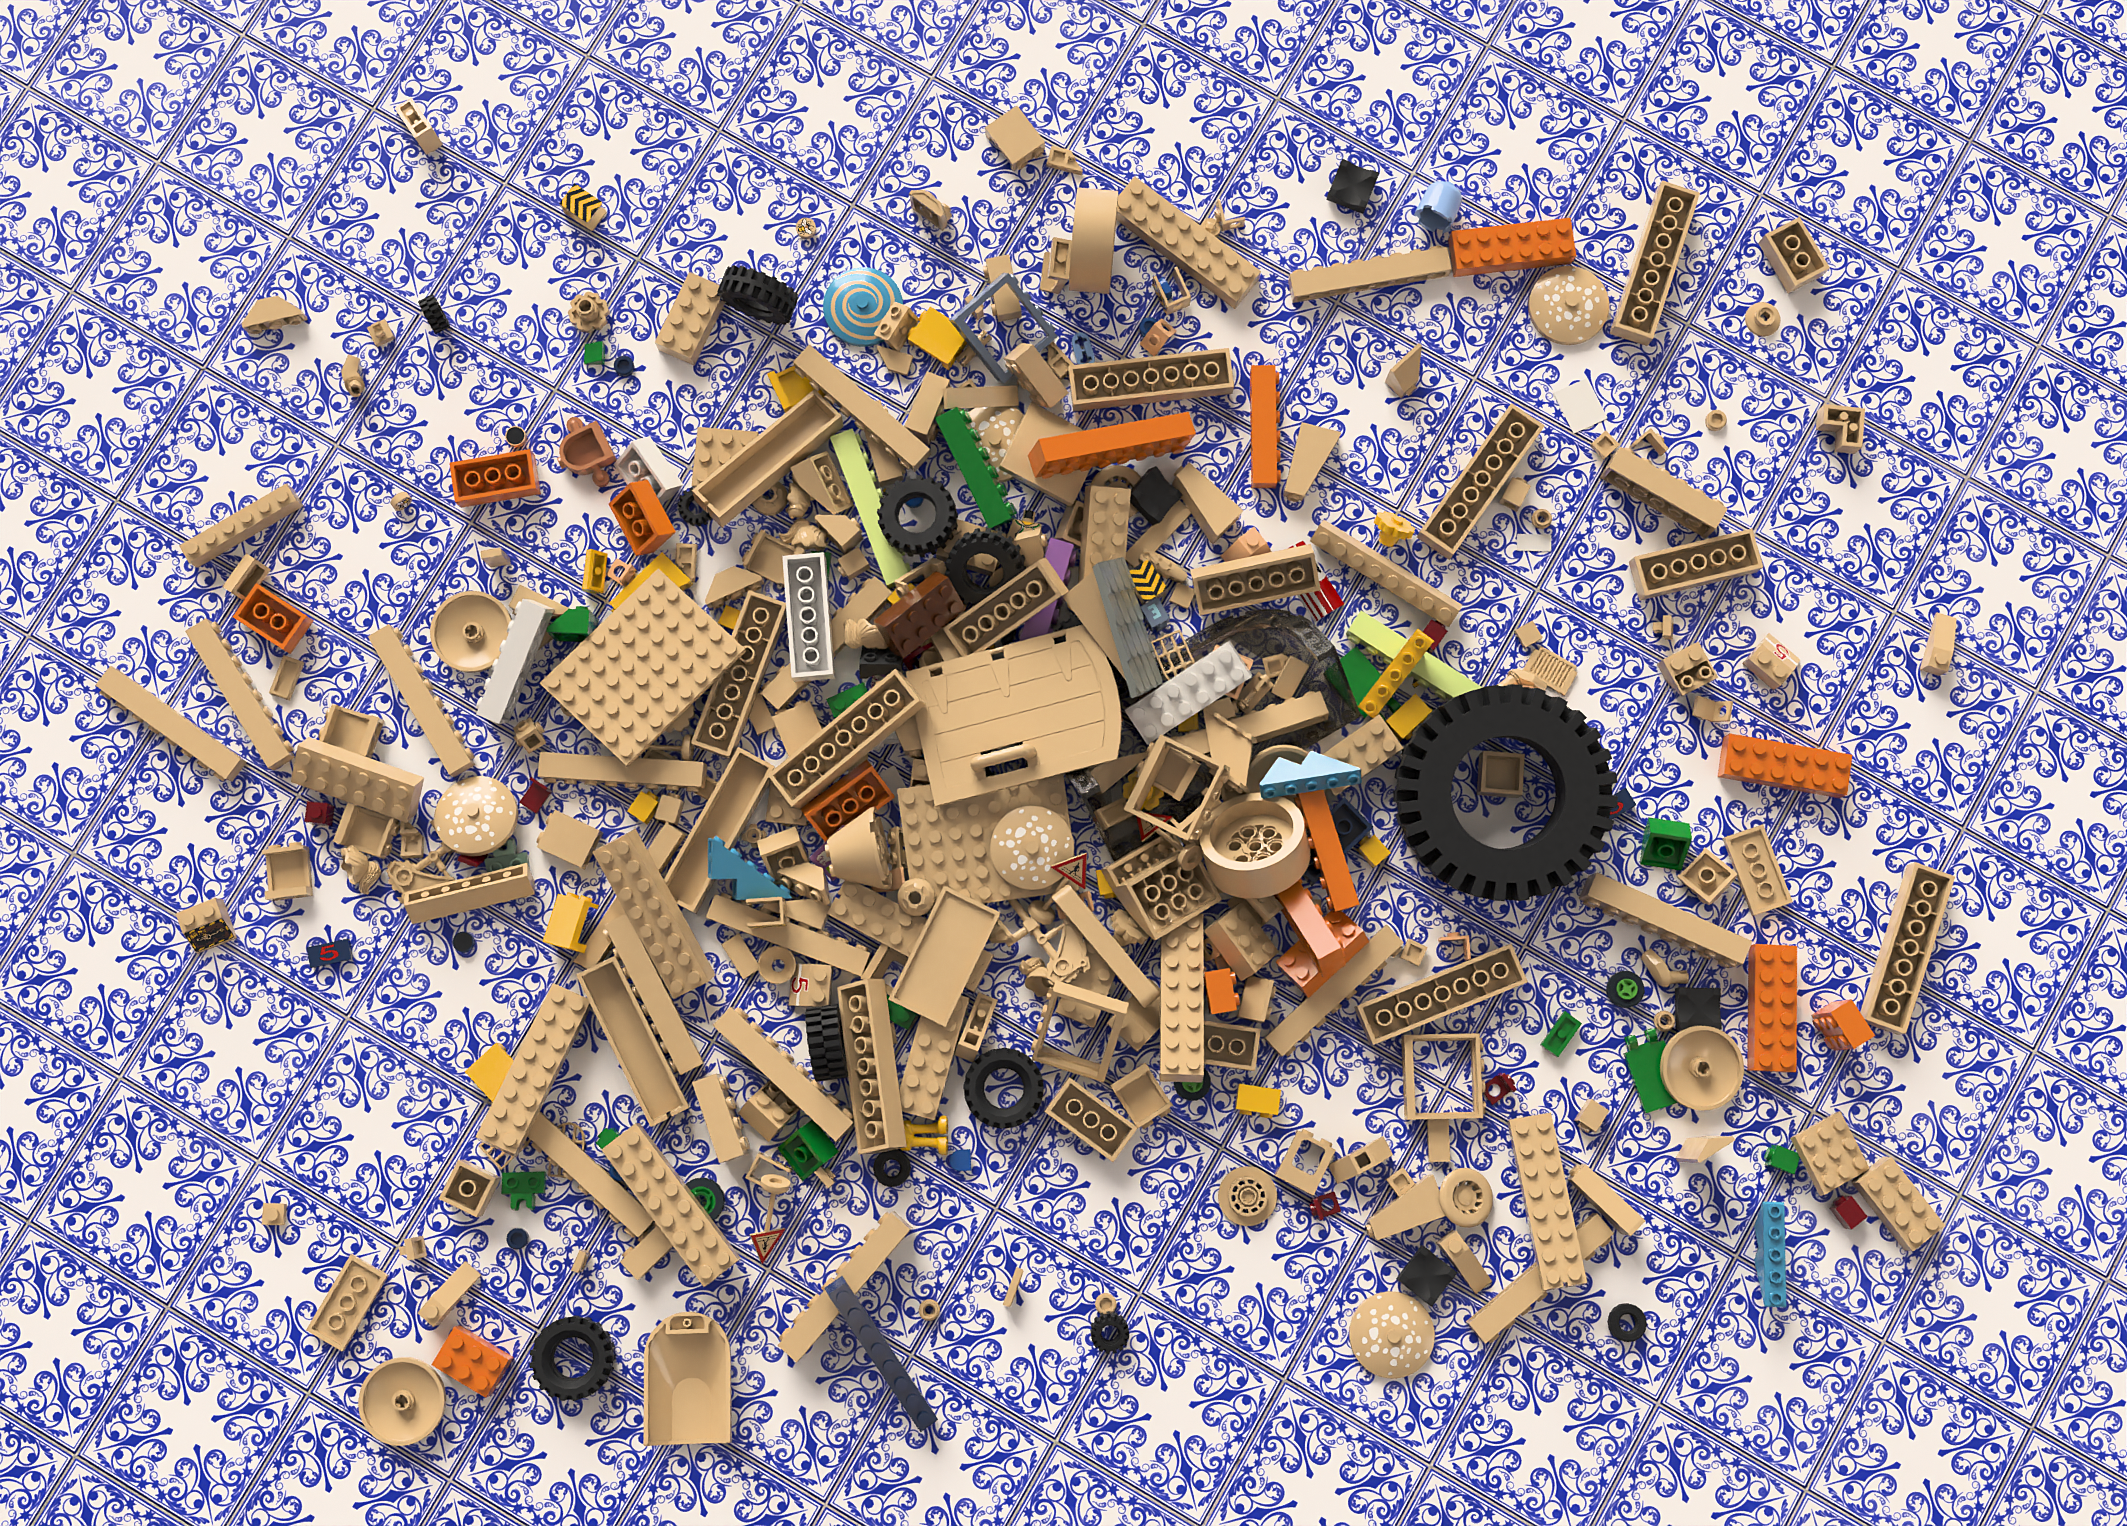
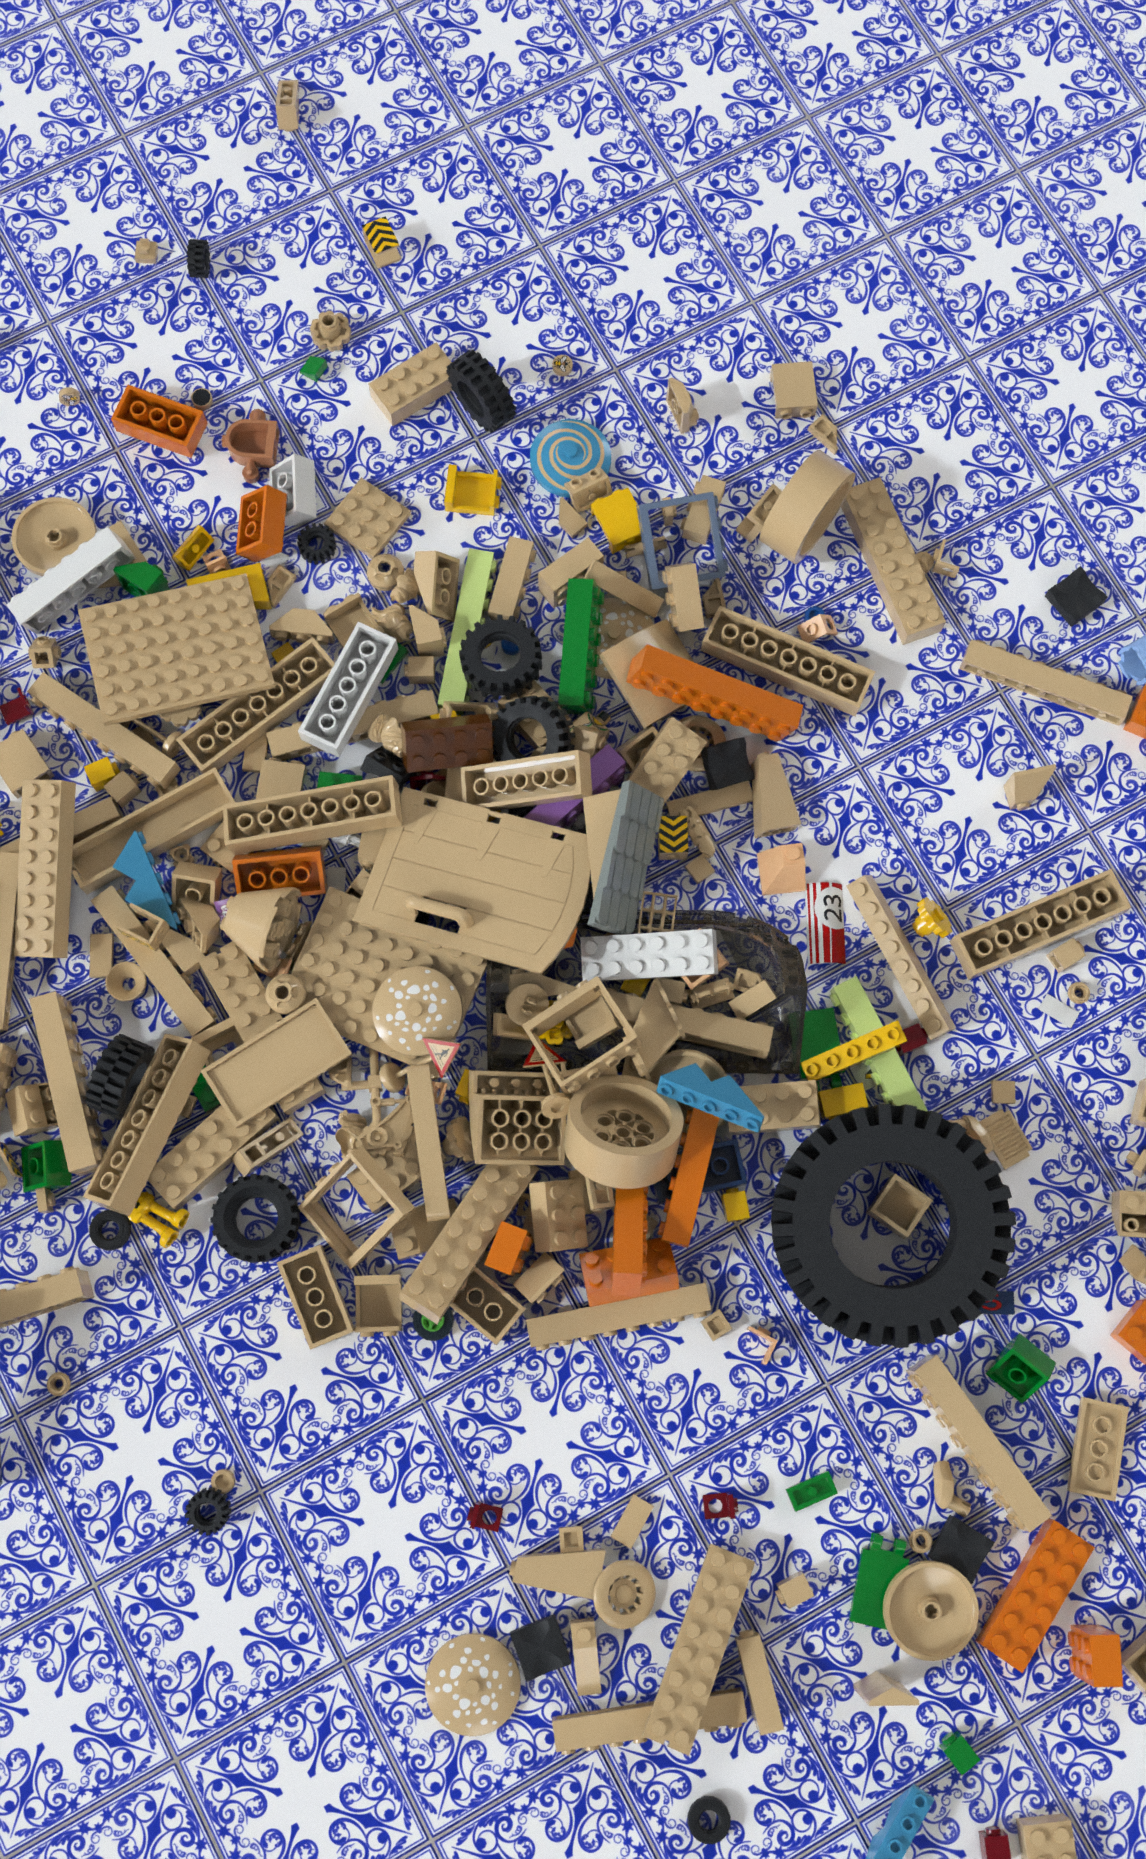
camera: 30 degrees right, 5 degrees down
tan slope [241,296,308,334] -> none
tan arm [341,354,365,397] -> none
tan tile [480,548,511,568] -> none
dark blue tile [614,356,635,377] -> none
tan piece [692,389,843,528] -> none
tan slope [789,964,834,1007] -> none
tan brick [793,344,931,472] -> none
blue tile [950,1149,971,1171] -> none
tan tile [1003,1267,1024,1307] -> none
medium blue beam [1072,332,1095,365] -> none
sand blue brick [1140,597,1170,632] -> none
tan piece [1152,267,1191,316] -> none
blue tile [1158,277,1172,300] -> none
tan brick [1190,544,1321,616] -> none
tan wheel [1218,1166,1277,1226] -> none
yellow brick [1235,1084,1281,1119] -> none
orange brick [1250,365,1281,488] -> none
tan window [1274,1129,1336,1196] -> none
tan slope [1283,422,1341,502] -> none
tan slope [1328,1136,1393,1184] -> none
tan brick [1354,943,1528,1046] -> none
tan window [1401,1033,1486,1120] -> none
black wheel [1606,971,1645,1008] -> none
tan slope [1677,848,1737,905] -> none
tan plate [1790,1111,1870,1196] -> none
none -> tan piece [505,982,549,1025]

